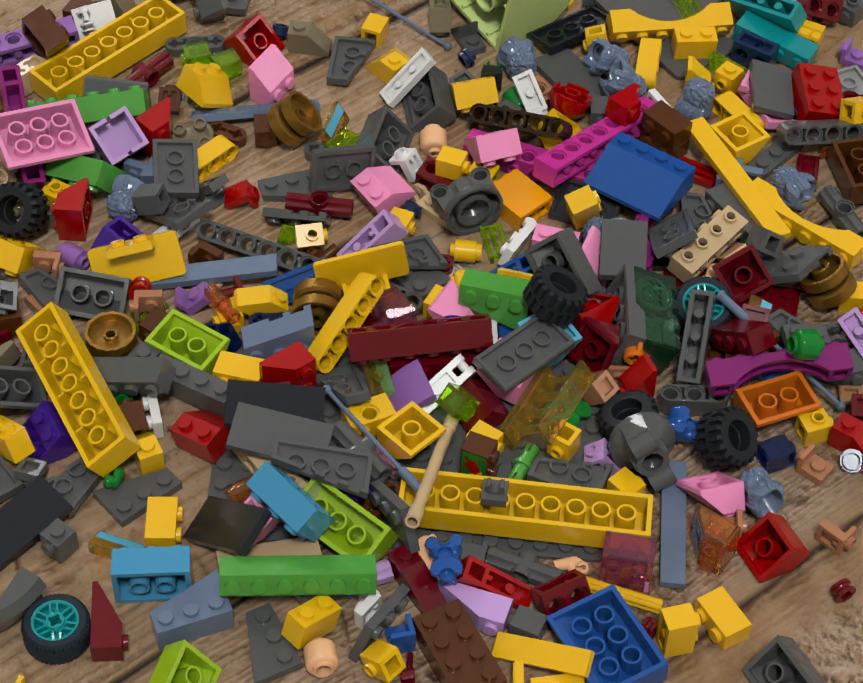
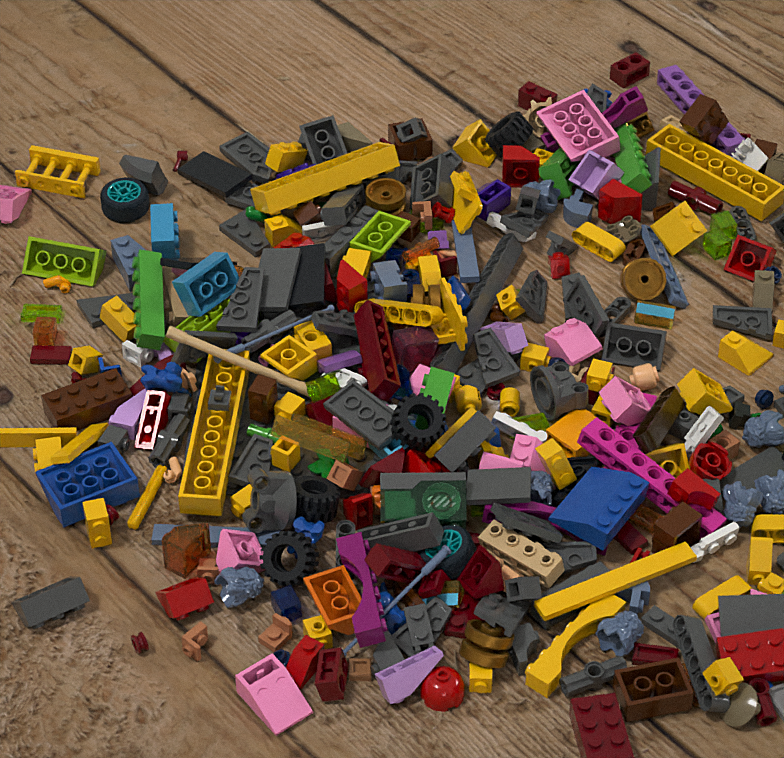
camera: 90 degrees right, 5 degrees down
nougat bracket [32,250,66,279] -> none
dark grey brick [39,518,79,564] -> none
medium lavender brick [57,242,90,270] -> none
clear yellow slope [88,531,146,559] -> none
dark red slope [90,581,129,662] -> none
yellow brick [144,497,184,547] -> none
dark grey plate [152,139,199,198] -> none
reddish brown bracket [188,240,224,264] -> none
bright pink slope [248,44,295,104] -> none
dark red piece [285,190,354,218] -> none
light nougat head [303,637,339,678] -> none
clear neon green tile [323,129,360,148] -> none
dark grey wing [348,583,411,663] -> none
clear yellow slope [363,359,396,397] -> none
white plate [379,47,436,108] -> none
white bracket [389,147,423,182] -> none
dark grey slope [402,66,457,132] -> none
dark red brick [530,569,591,616] -> none
clear pink brick [599,531,657,593] -> none
sand blue hair [675,77,715,120] -> none
yellow brick [694,586,752,651] -> none
yellow slope [710,110,771,165] -> none
green head [787,329,825,360] -> none

